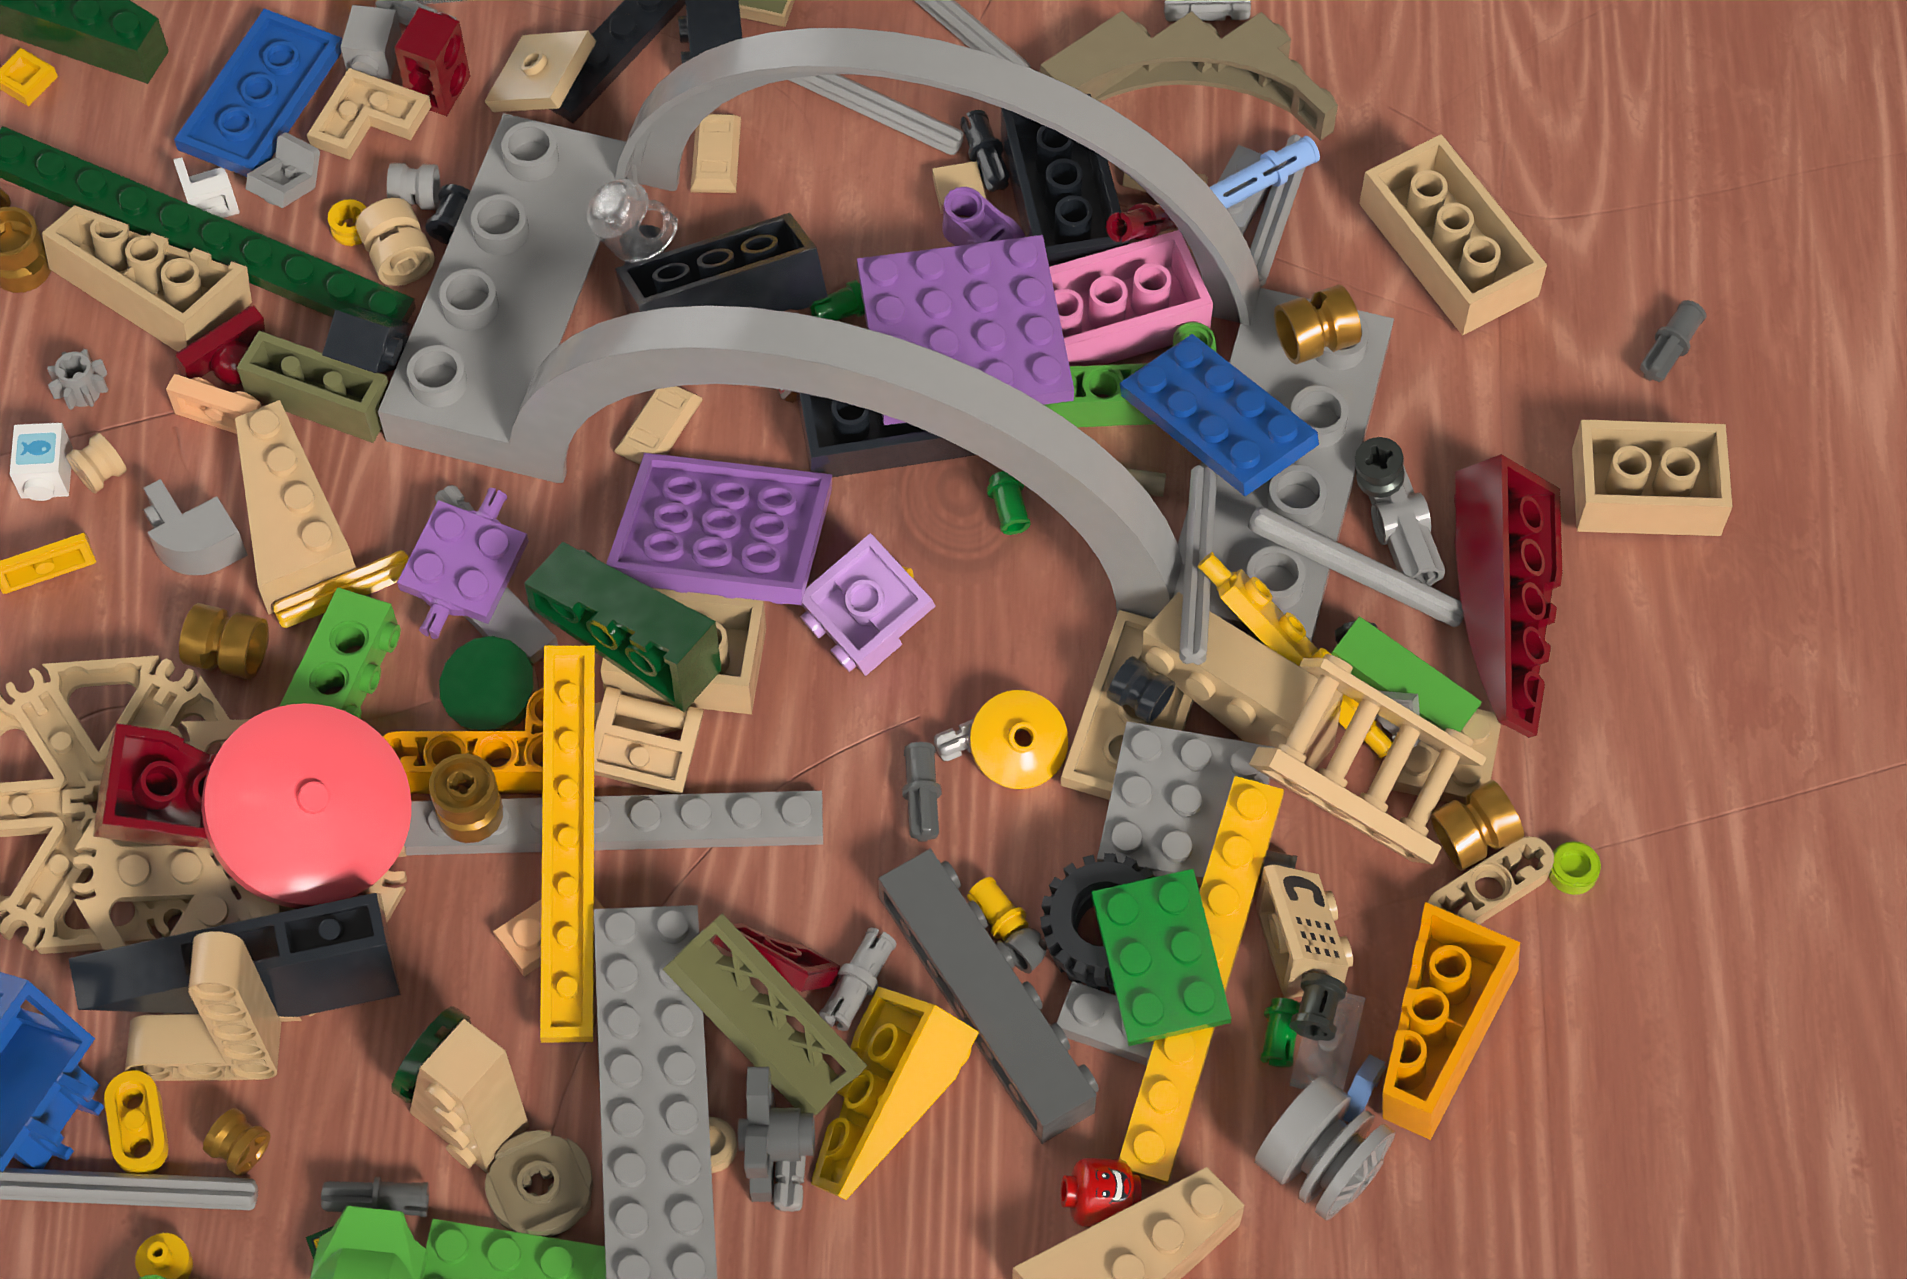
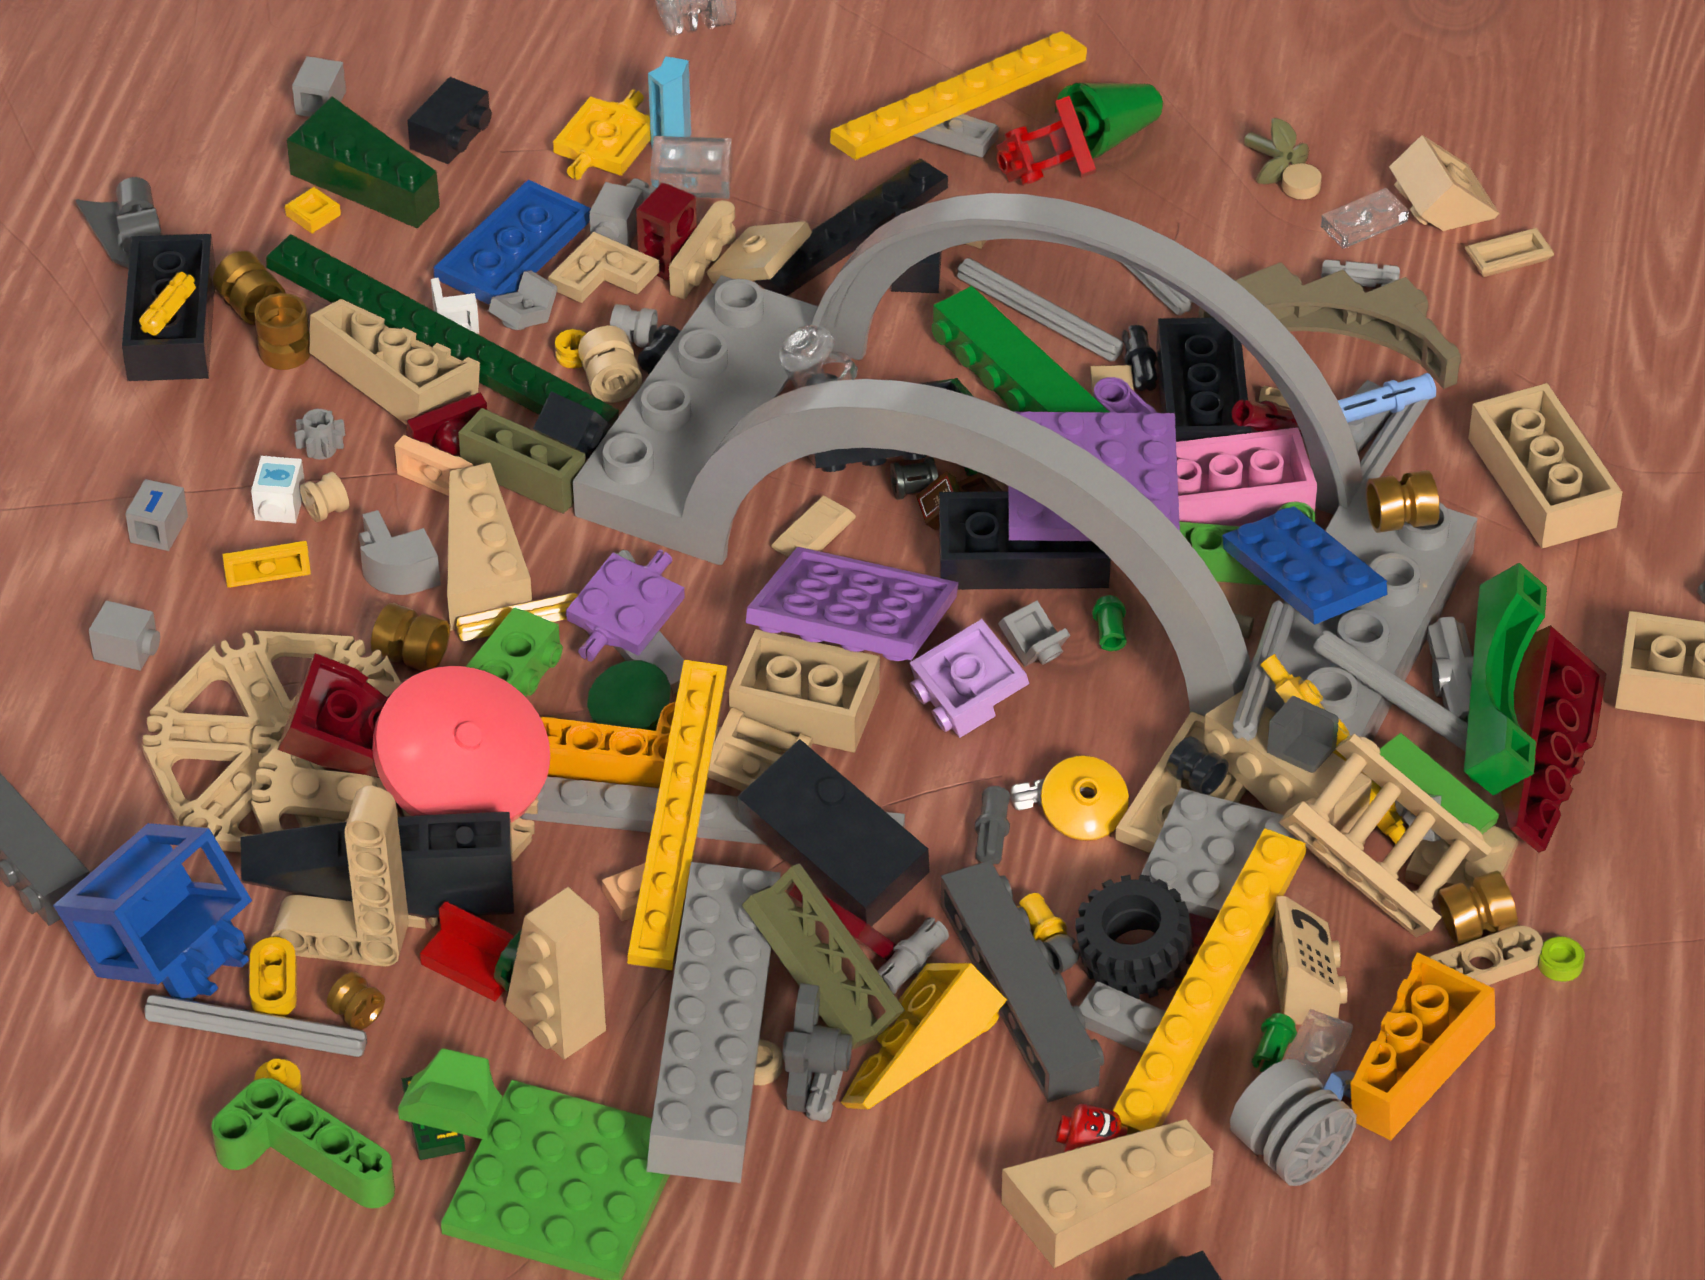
camera: 10 degrees right, 15 degrees down
dark grey axle [321,1177,429,1217] -> none
pearl gold wheel [429,753,503,843] -> none
dark tan plate [485,1130,593,1237] -> none
dark green wedge [524,542,721,712] -> none
tan tile [691,114,741,193] -> none
green plate [1092,869,1232,1046] -> none
pearl dark grey bush [1290,973,1347,1041] -> none
pearl dark grey wheel [1355,437,1405,498] -> none
none -> red panel [420,901,515,1002]
none -> tan plate [669,200,736,300]
none -> black brick [737,739,930,927]
none -> green brick [931,286,1109,413]
none -> light grey bracket [998,600,1071,667]
none -> dark grey panel [1267,696,1339,773]
none -> green arch [1464,563,1547,795]

